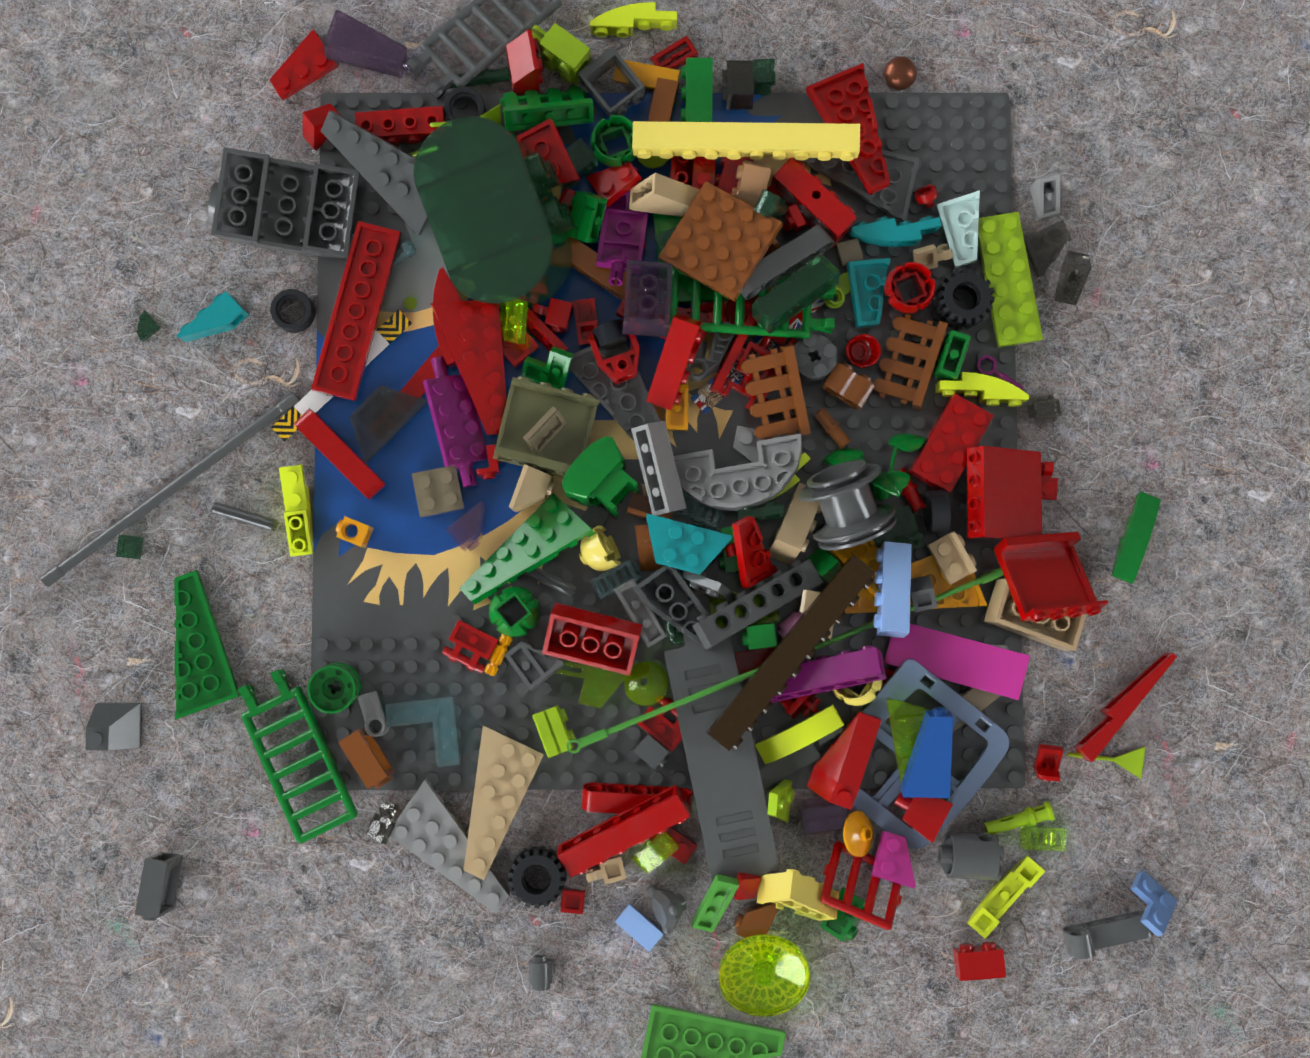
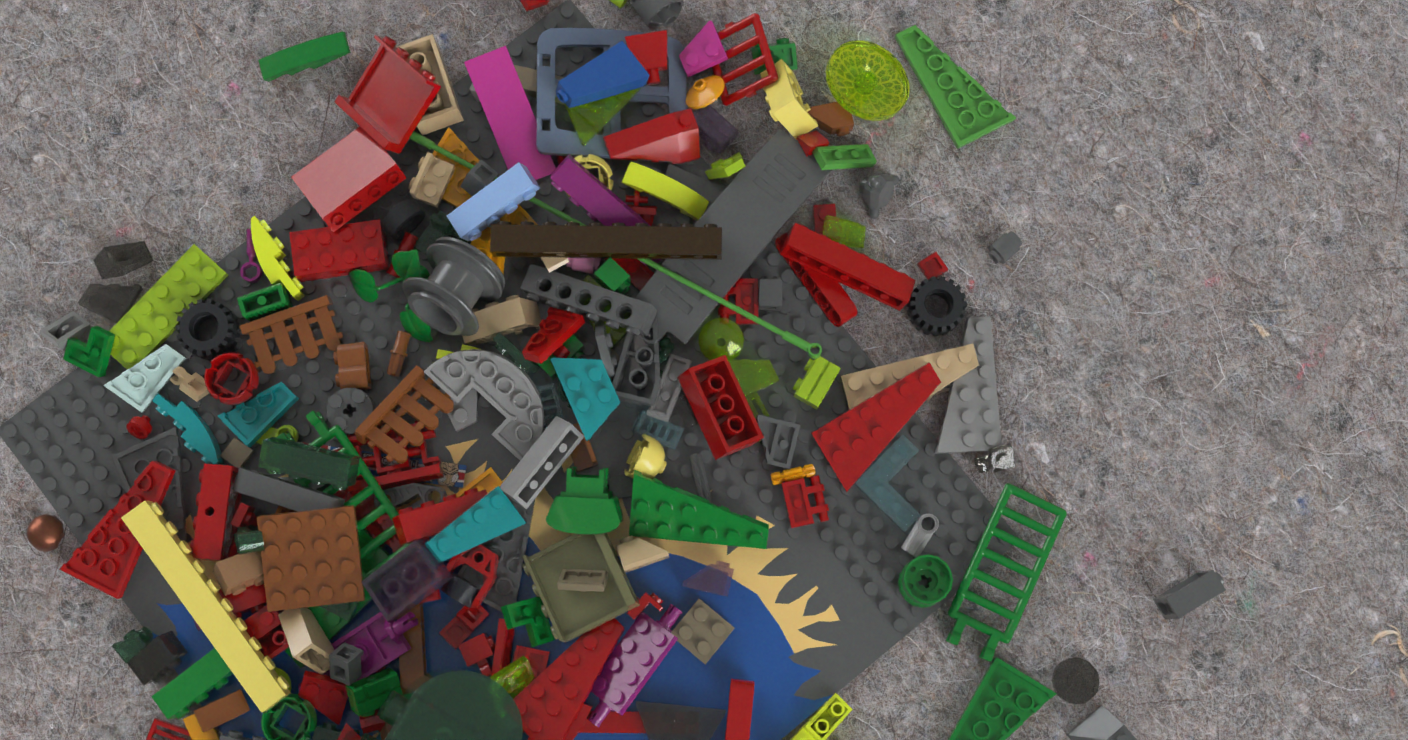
camera: 130 degrees left, 5 degrees down
light orange brick [336,516,374,548] -> none
dark orange window [338,727,395,789] -> none
green piece [489,586,540,637] -> none
tan plate [585,855,627,885] -> none
light blue tile [615,903,664,952] -> none
dark orange slope [635,524,662,572] -> none
green slope [804,547,842,585] -> none
red hair [845,334,881,368] -> none
clear smoke head [1027,394,1061,425] -> none
red plate [1041,461,1058,500] -> none
none -> green plate [63,326,115,377]
none -> dark grey brick [329,642,364,686]
none -> teal wing [425,486,526,563]
none -> red wing [811,362,941,492]
none -> clear smoke tile [1052,657,1100,704]

